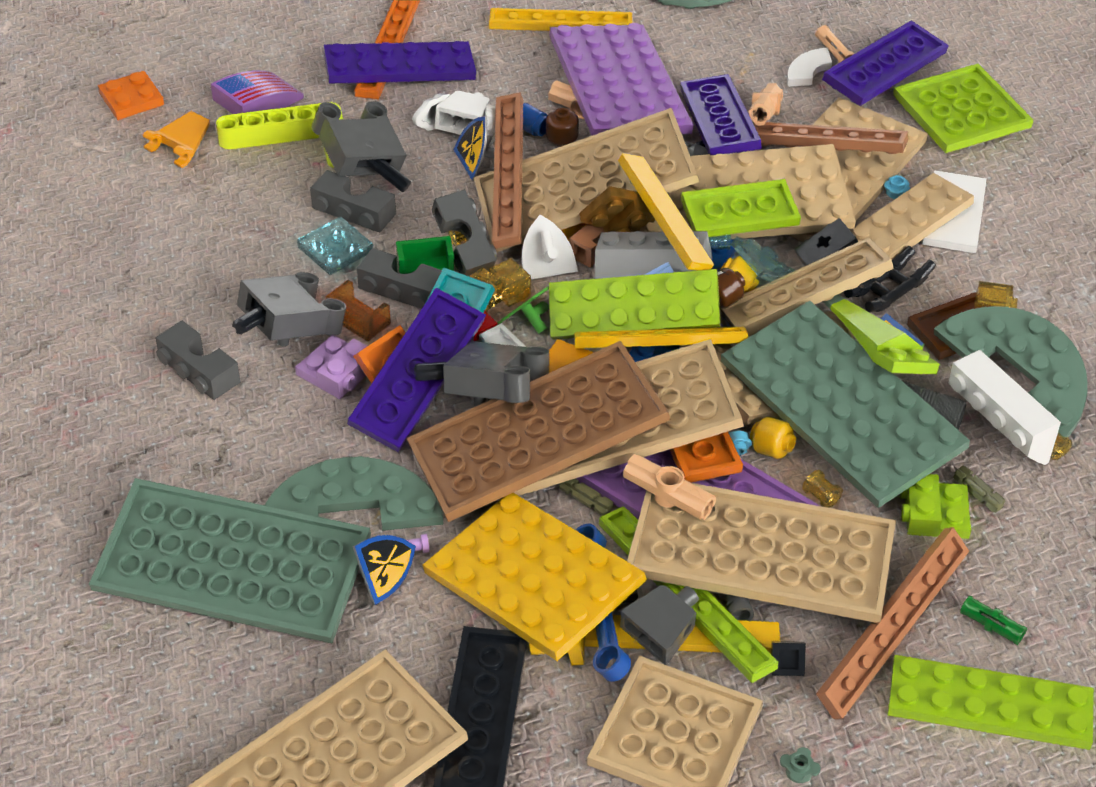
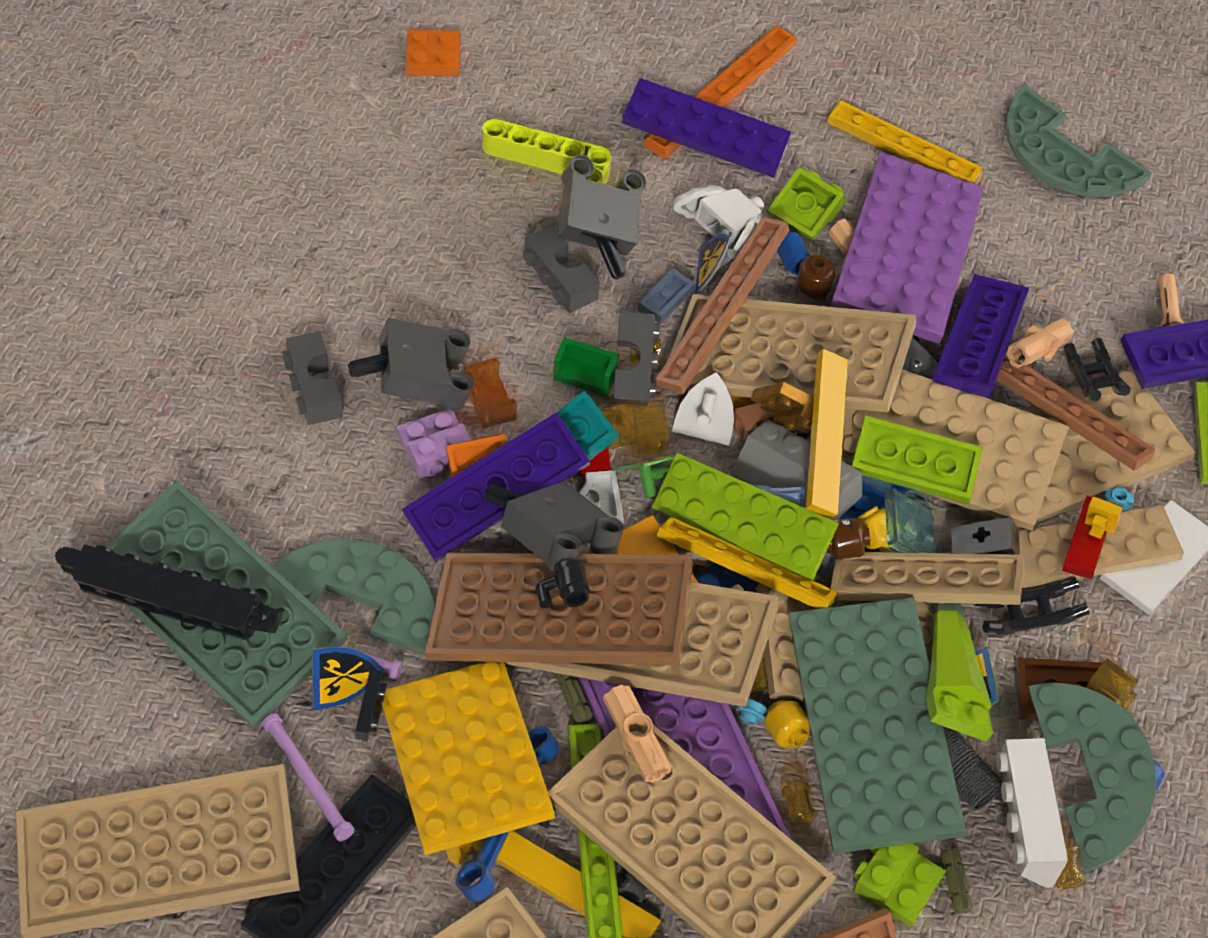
camera: 25 degrees right, 10 degrees up
light orange flag [143,111,210,168] -> none
medium lavender slope [211,70,304,114] -> none
clear light blue plate [297,216,373,275] -> none
dark grey arch [357,248,442,309] -> none
dark grey torso [620,585,699,665] -> none
orange plate [669,431,743,483] -> none
white tile [787,48,832,87] -> none
none -> black hinge [54,544,282,640]
none -> lavender bar [262,714,354,841]
none -> black plate [355,669,387,742]
none -> black piece [535,559,589,608]
none -> sand blue plate [638,269,695,324]
none -> lime plate [767,167,846,242]
none -> red tile [1062,495,1116,580]
none -> black piece [1063,338,1131,401]
none -> yellow tile [1085,497,1123,539]

